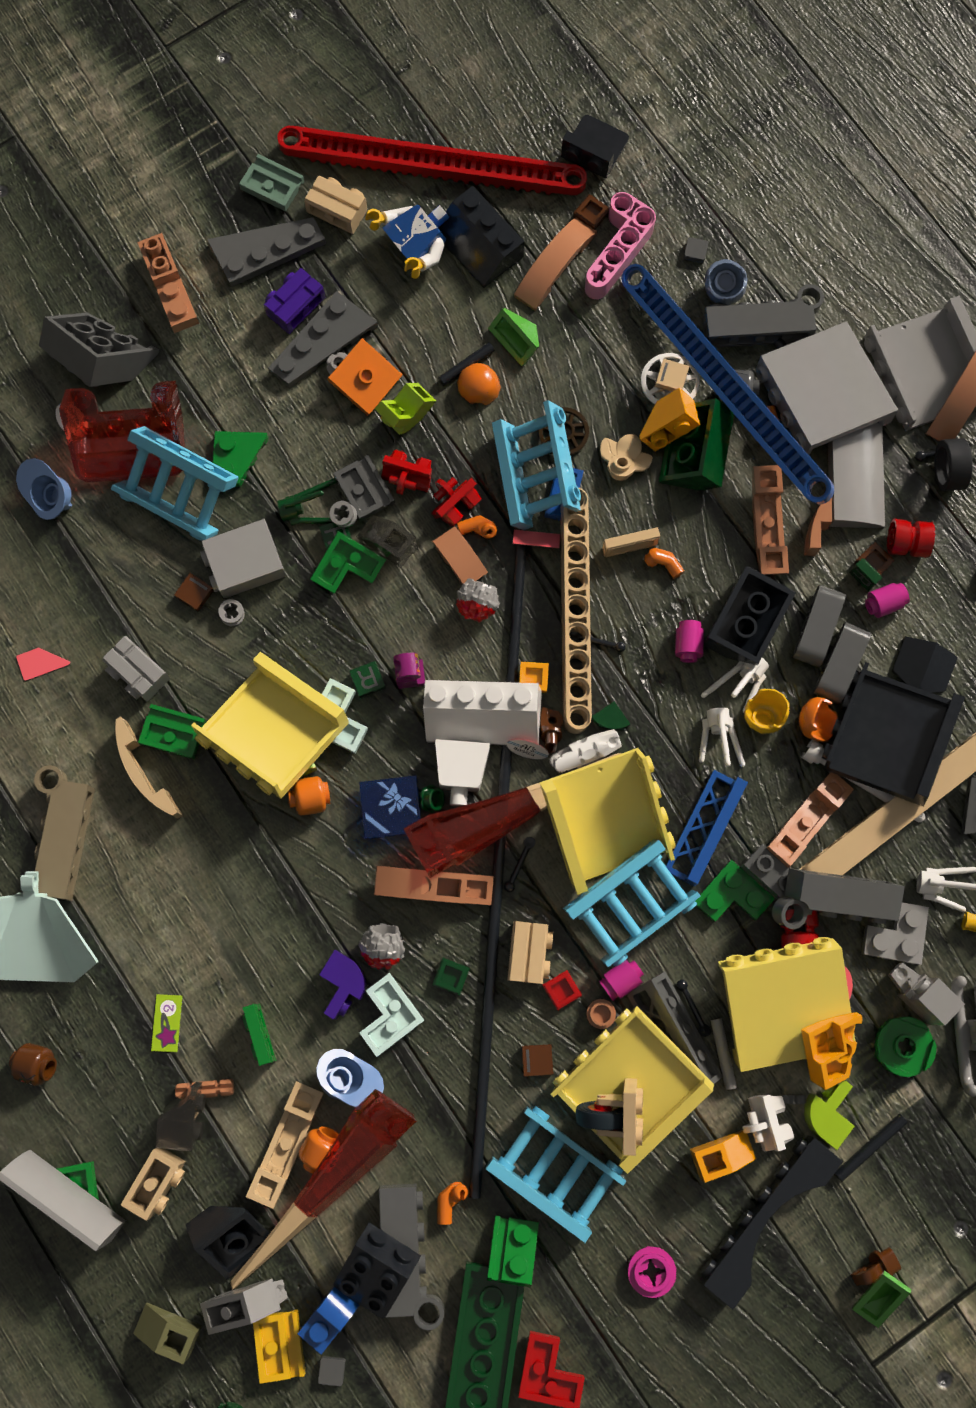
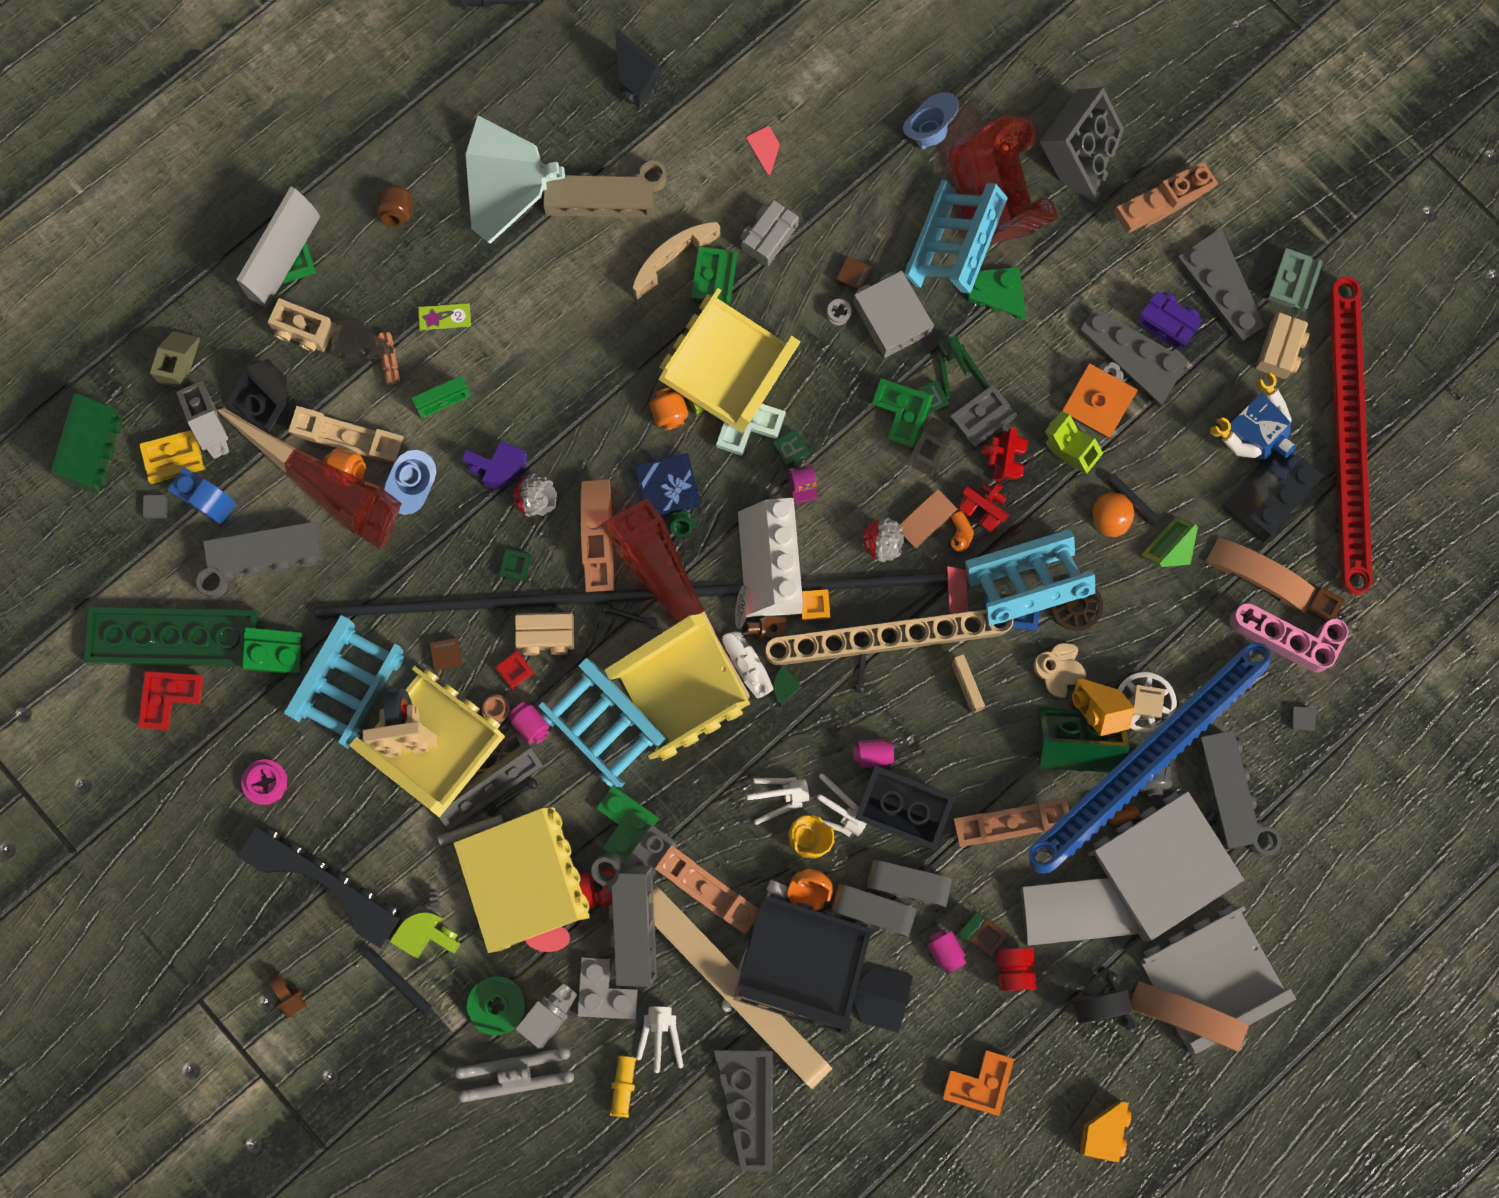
camera: 80 degrees right, 0 degrees up
light grey bush [329,501,357,528] -> none
black bracket [333,1222,421,1318] -> none
light aqua plate [360,973,425,1057] -> none
white torso [435,739,490,807] -> none
orange arm [437,1182,468,1225] -> none
black bracket [561,115,629,179] -> none
orange arm [644,548,685,579] -> none
blue fence [666,770,748,887] -> none
light orange slope [689,1130,756,1183] -> none
sand blue hair [705,259,748,306] -> none
white hips [742,1095,794,1151] -> none
light orange slope [801,1012,862,1090] -> none
nougat slope [804,498,832,556] -> none
bright green slope [852,1271,911,1328] -> none

